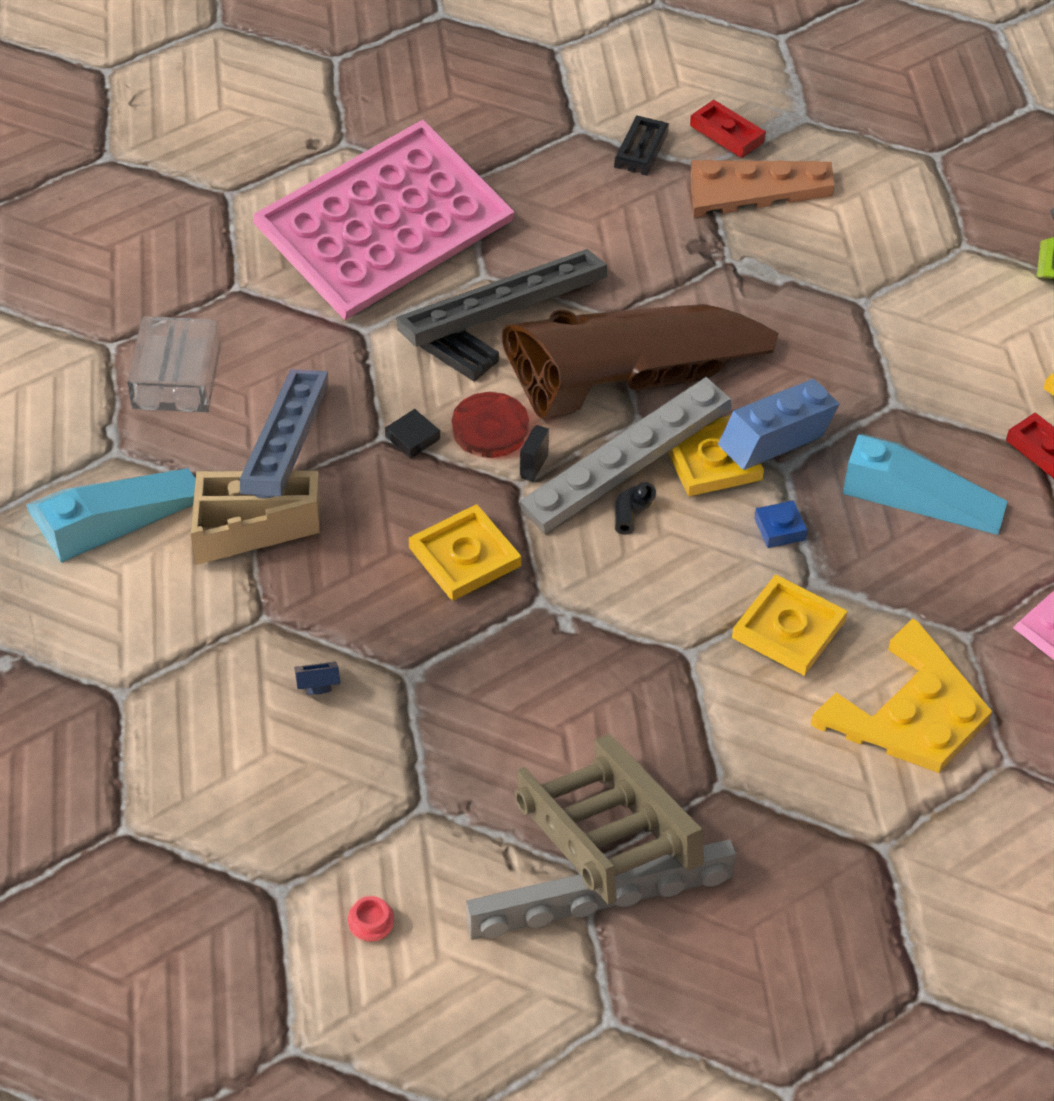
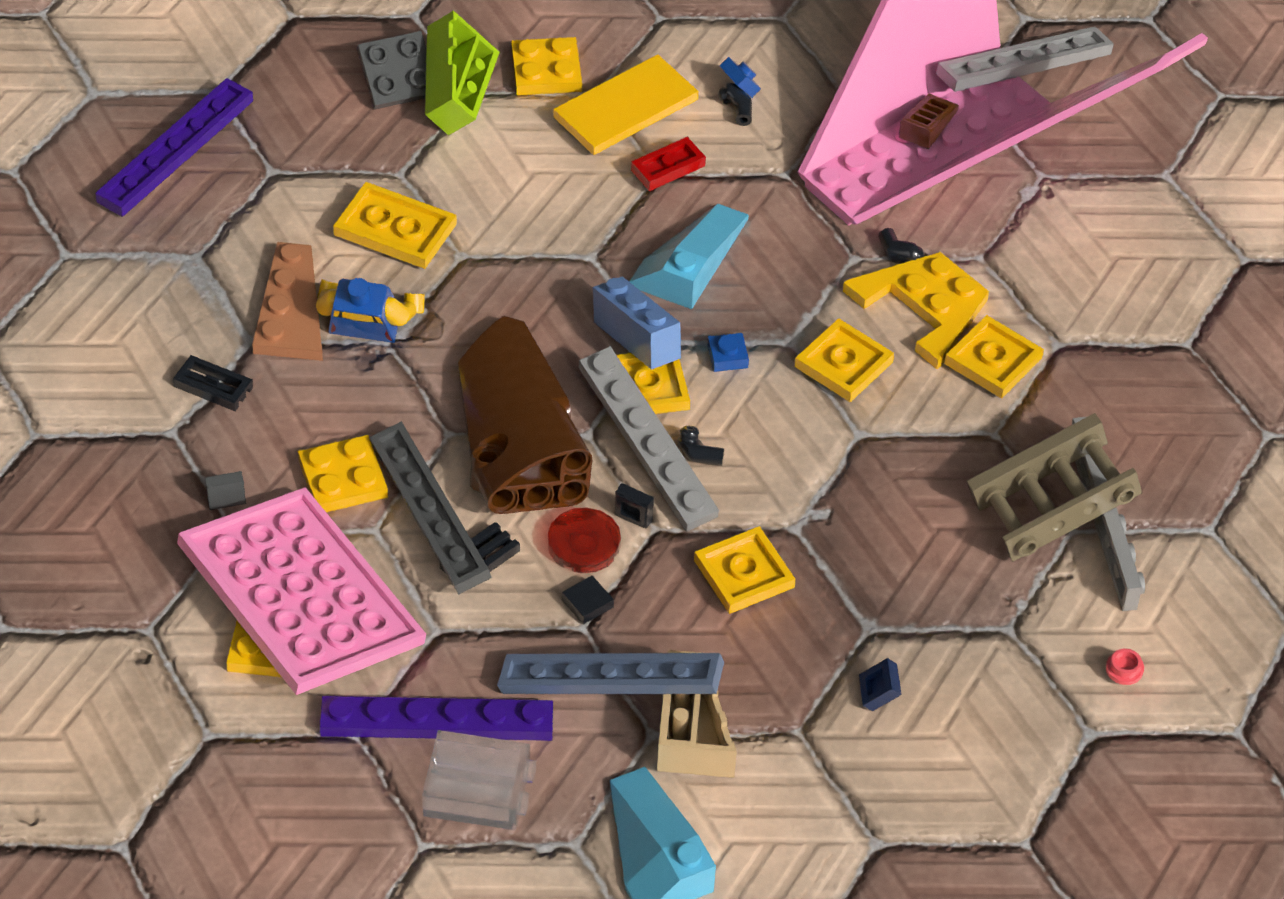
camera: 85 degrees left, 0 degrees up
red plate [690,99,766,158] -> none
none -> dark purple plate [95,78,253,217]
none -> dark grey tile [205,471,246,510]
none -> yellow plate [298,435,388,512]
none -> blue torso [316,278,425,343]
none -> dark purple plate [320,696,553,741]
none -> yellow plate [333,182,457,269]
none -> black arm [878,228,924,264]
none -> yellow plate [944,315,1044,399]

